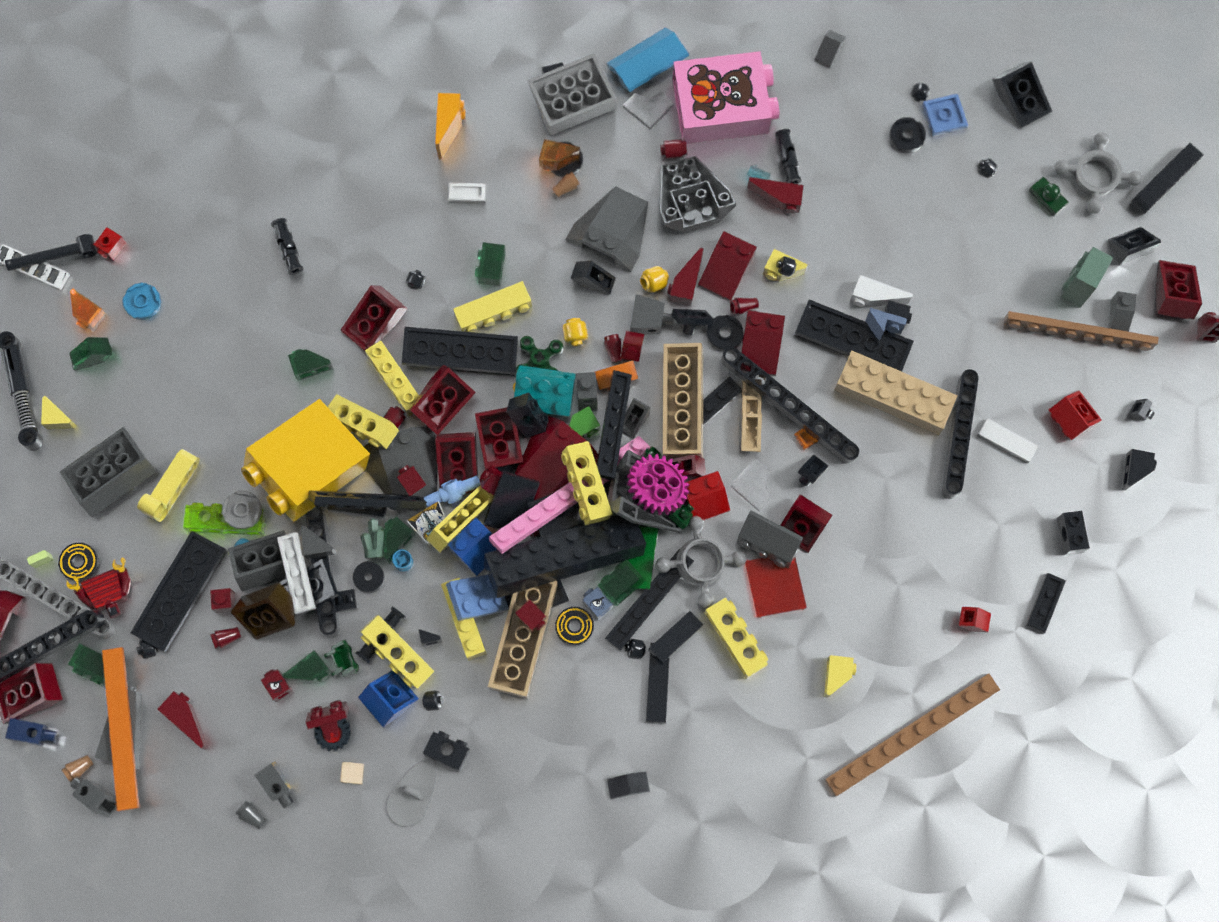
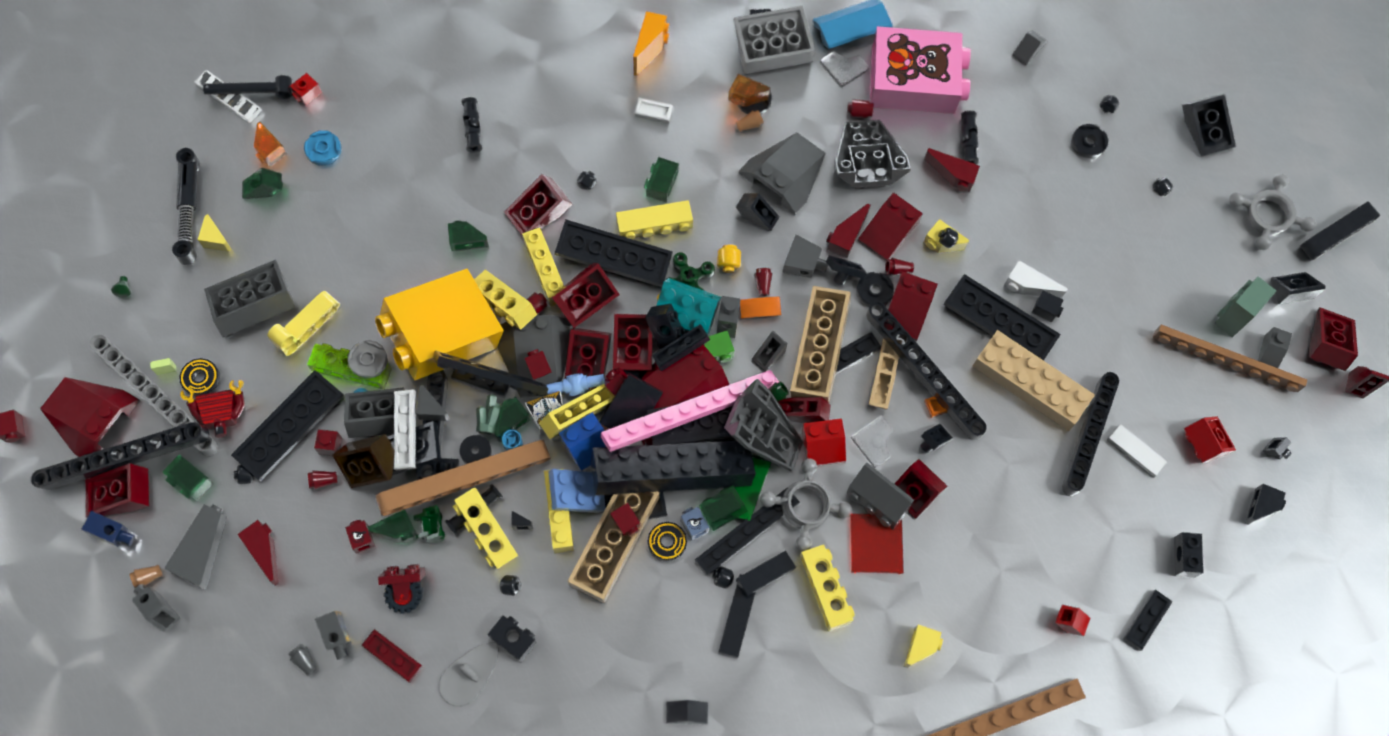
camera: 10 degrees right, 5 degrees down
orange tile [102,647,139,811] -> none
tan slope [340,762,364,784] -> none
blue slope [358,670,419,727] -> none
light yellow brick [561,441,613,525] -> none
black plate [596,370,632,481] -> none
dark red brick [621,331,645,362] -> none
dark pink gear [627,454,689,515] -> none
yellow head [640,266,669,293] -> none
dark green tile [669,504,694,529] -> none
clear light blue pin [747,165,771,180] -> none
sand blue slope [865,308,907,340] -> none
medium blue tile [922,94,968,136] -> none
dark green tile [1029,176,1069,216] -> none
none -> dark red tile [361,629,423,683]
none -> medium nougat beam [375,440,551,516]
none -> black tile [652,324,710,371]

